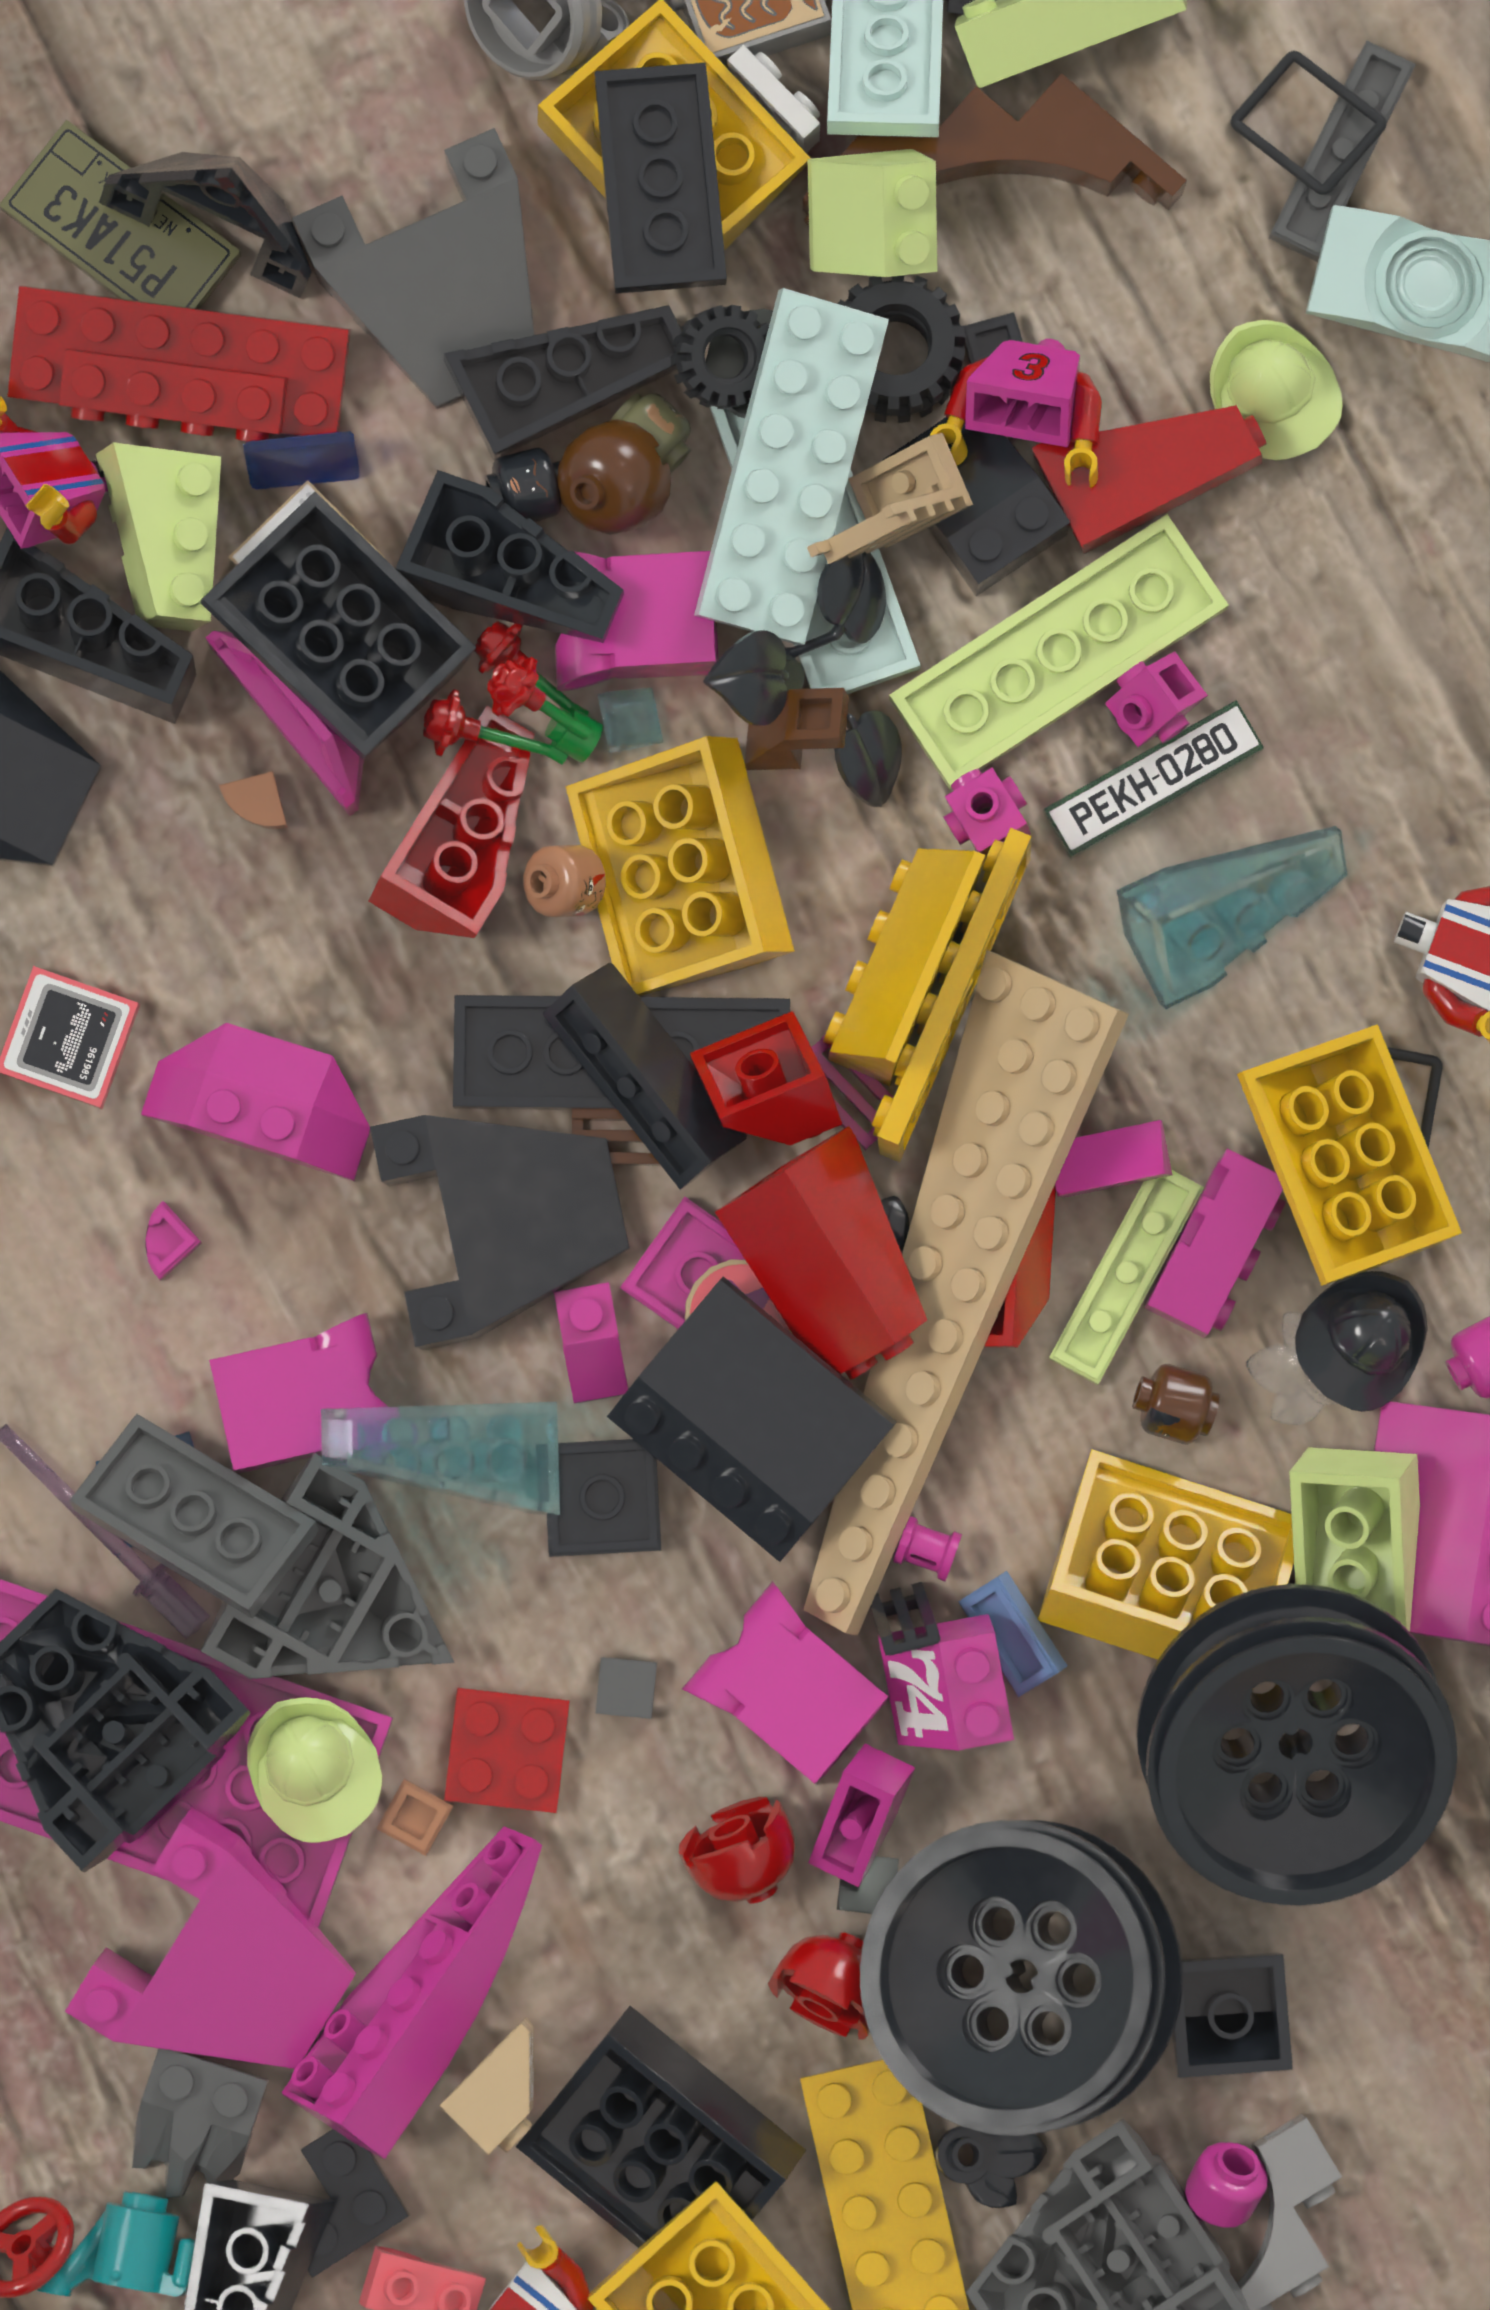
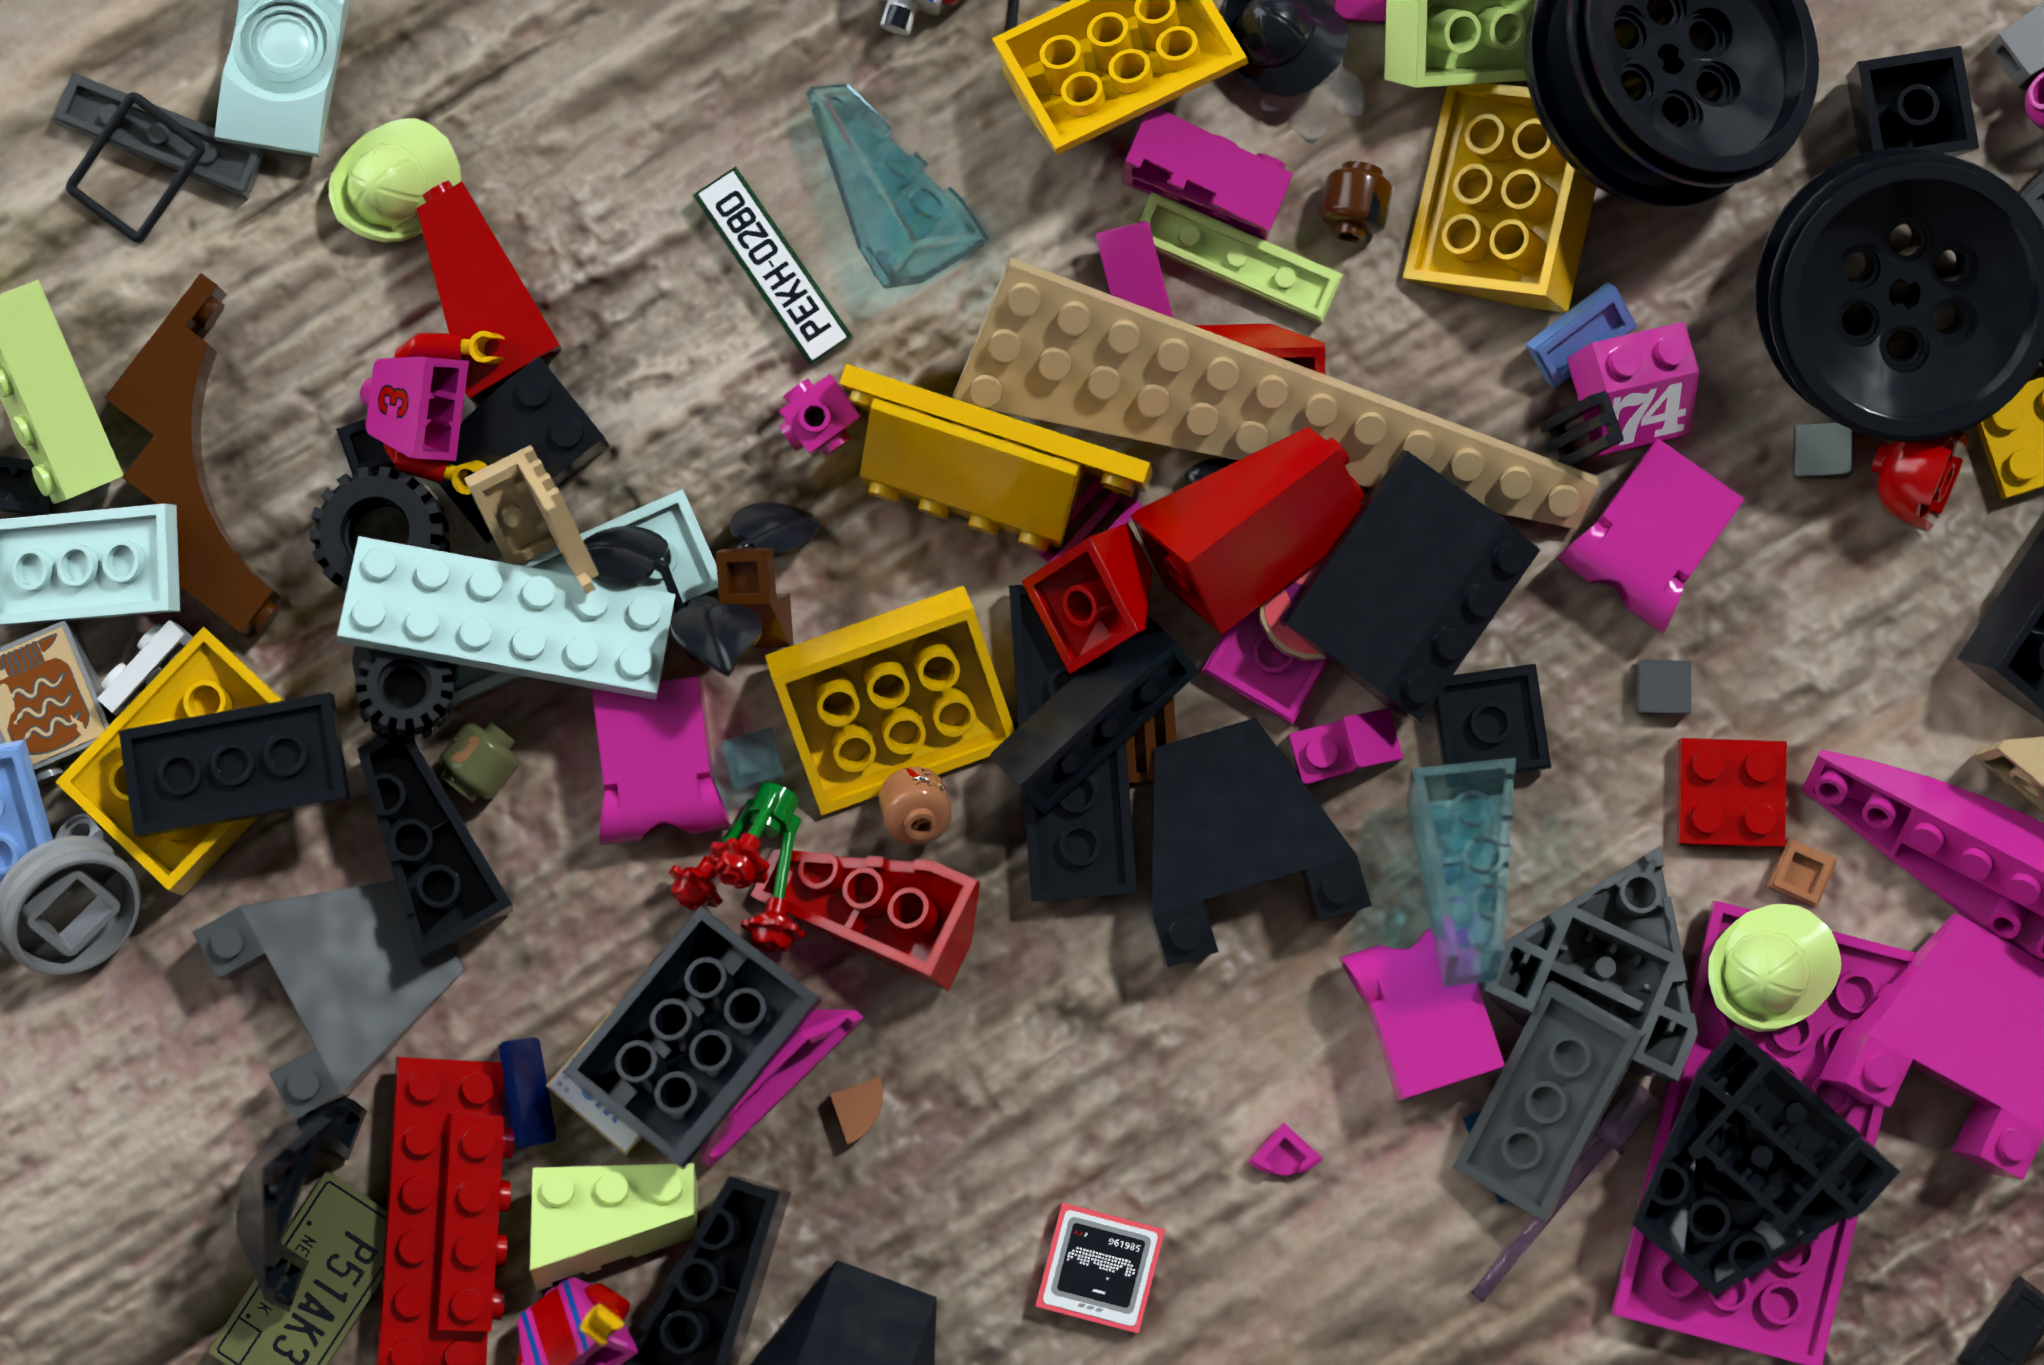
camera: 100 degrees left, 0 degrees up
dark pink wedge [141,1023,371,1182] -> none
black wedge [396,470,624,643] -> none
black head [485,448,562,522] -> none
reddish brown cylinder [557,419,671,535] -> none
red cylinder [678,1797,795,1904] -> none
yellowish green slope [807,149,937,277] -> none
dark pink slope [808,1743,916,1888] -> none
yellowish green plate [889,514,1229,790] -> none
dark pink bush [893,1516,962,1582] -> none
dark pink brick [1105,651,1208,747] -> none

